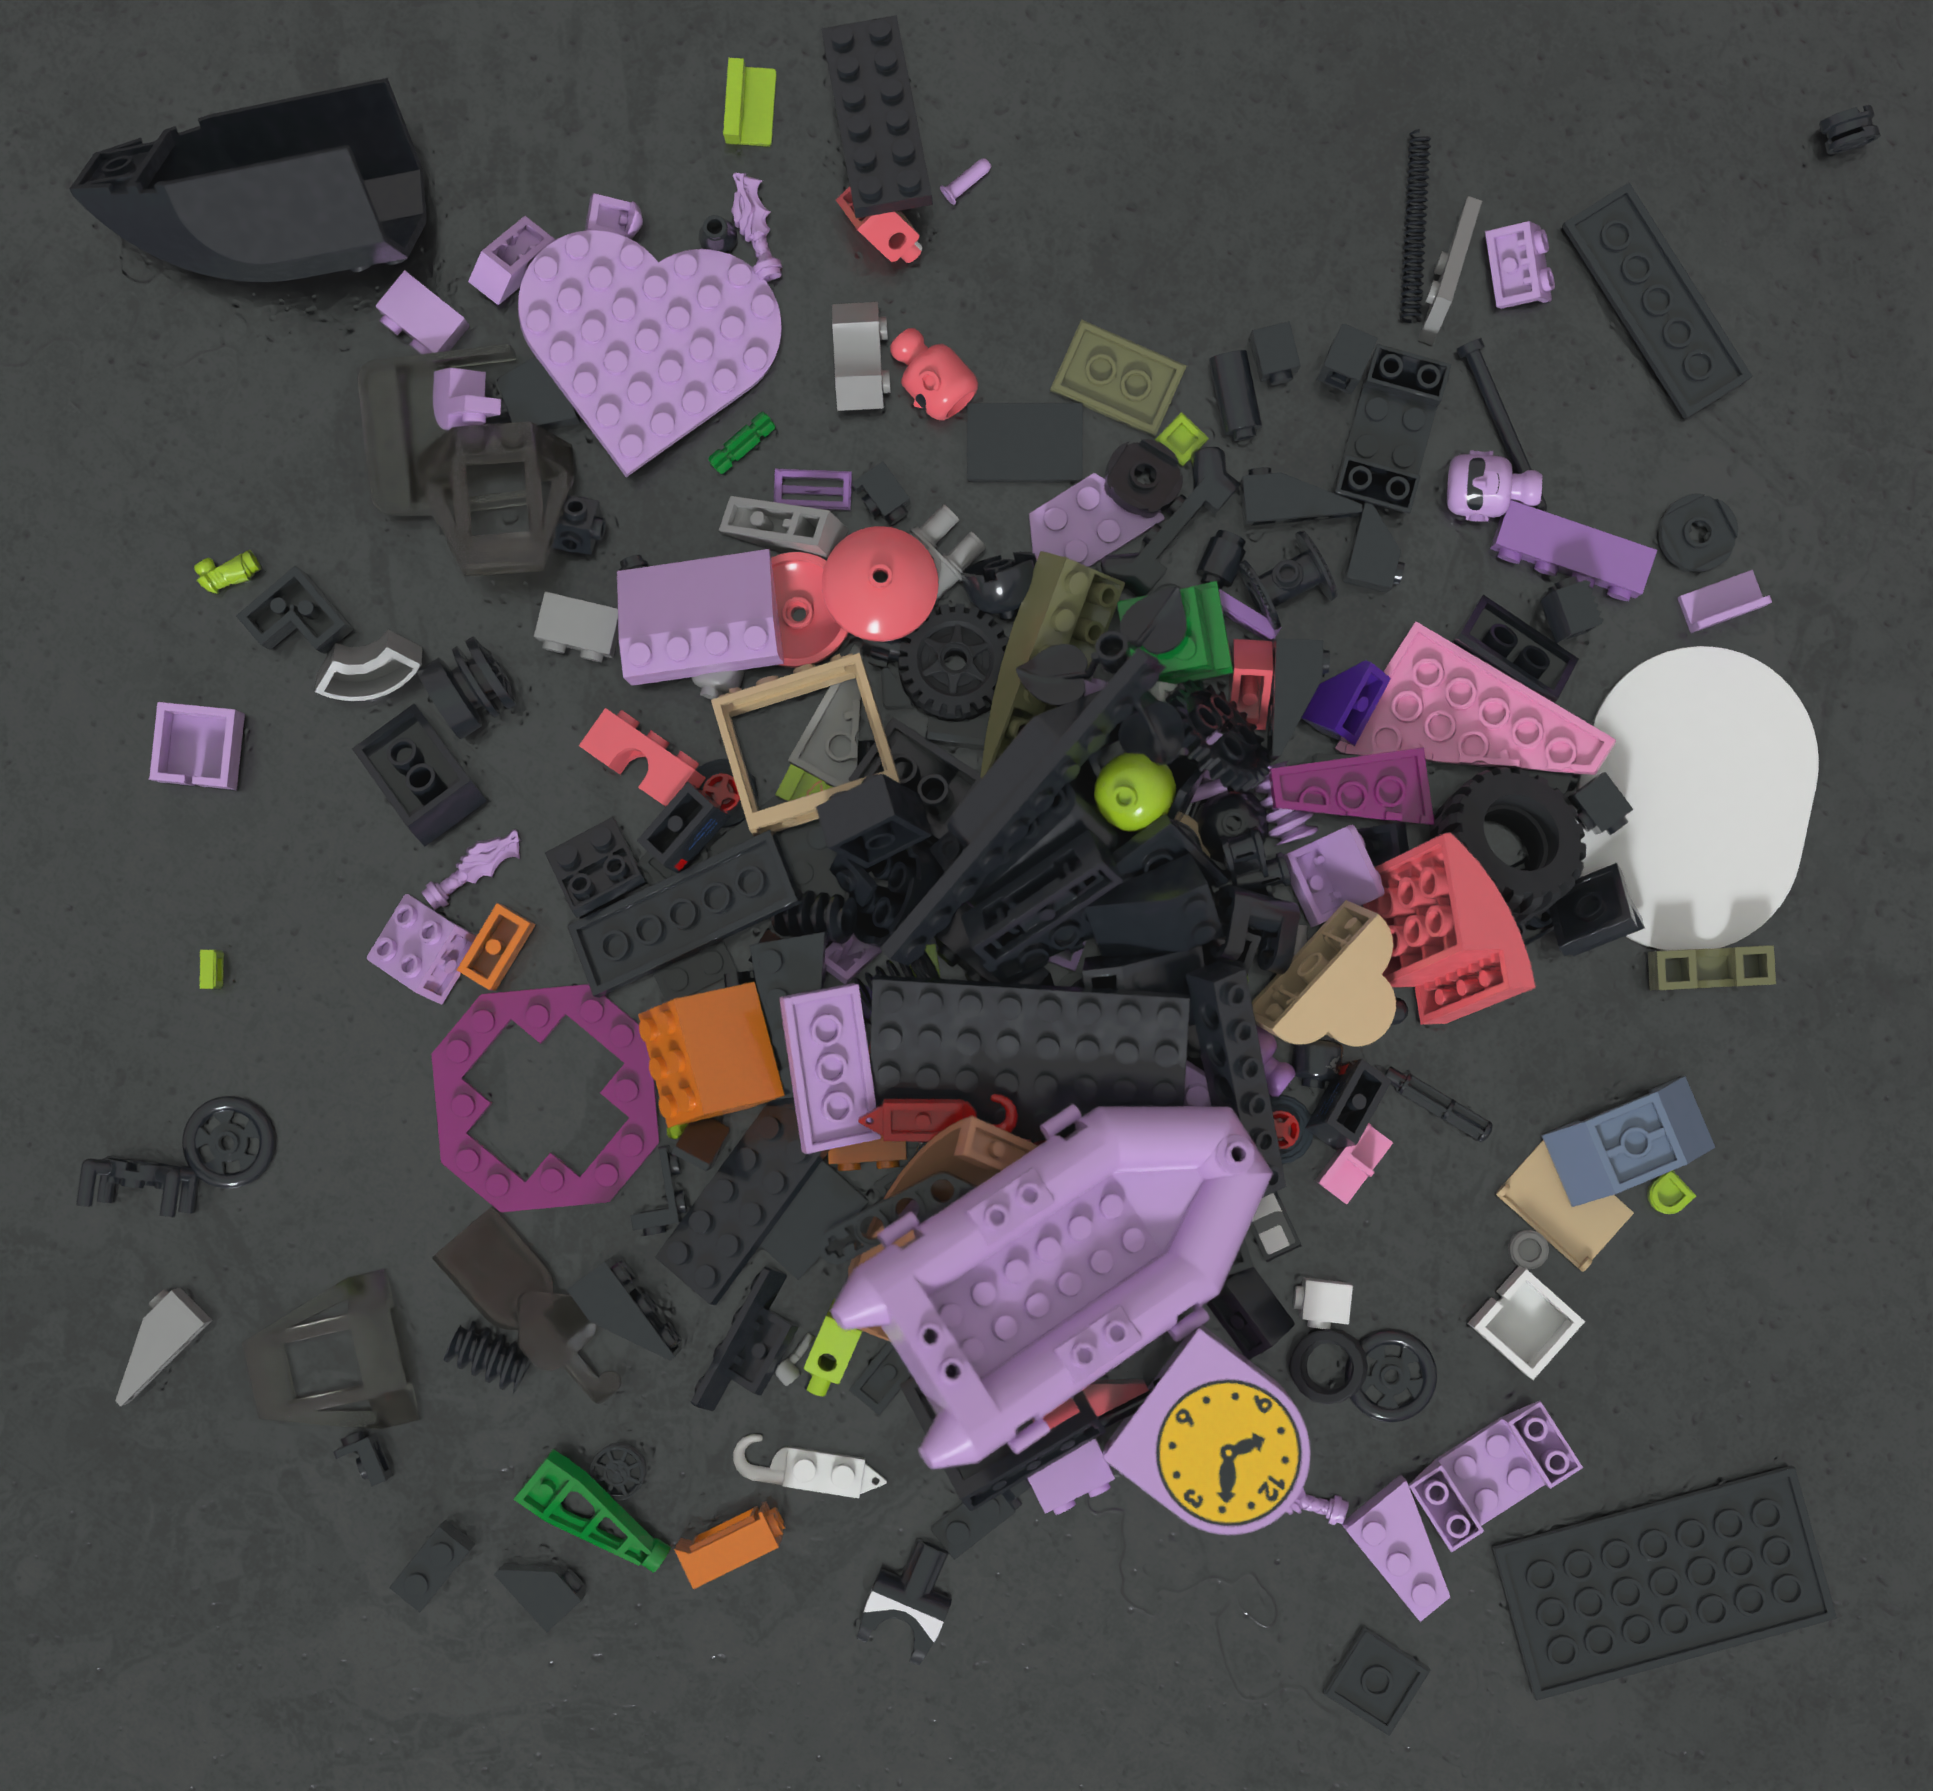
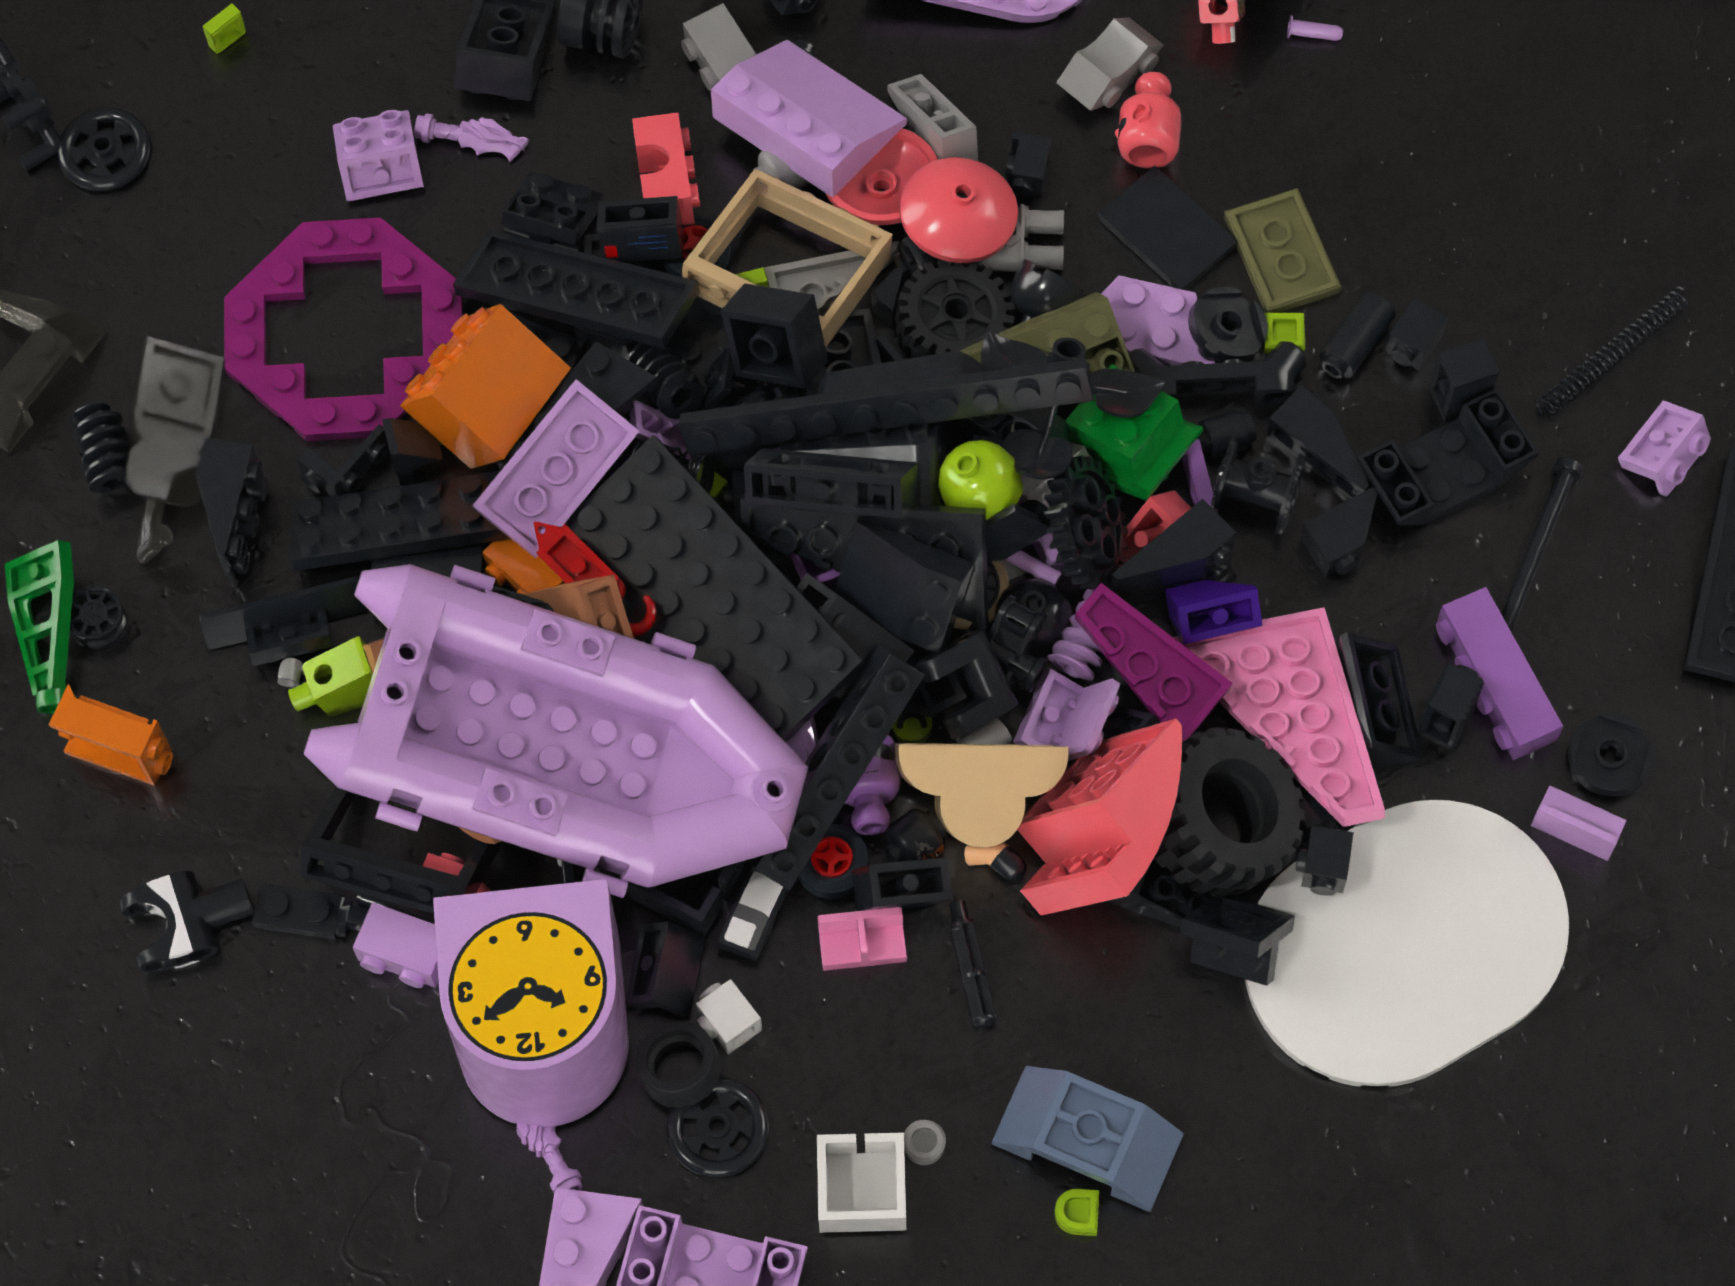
camera: 45 degrees right, 20 degrees down
orange brick [457,903,536,991] -> none
green axle [708,412,775,474] -> none
white plate [733,1434,887,1498] -> none
medium lavender tile [774,469,852,512] -> none
light grey wing [1418,196,1482,346] -> none
lavender piece [1447,450,1542,522] -> none
tan piece [1496,1140,1634,1272] -> none
olive arch [1648,945,1776,990] -> none

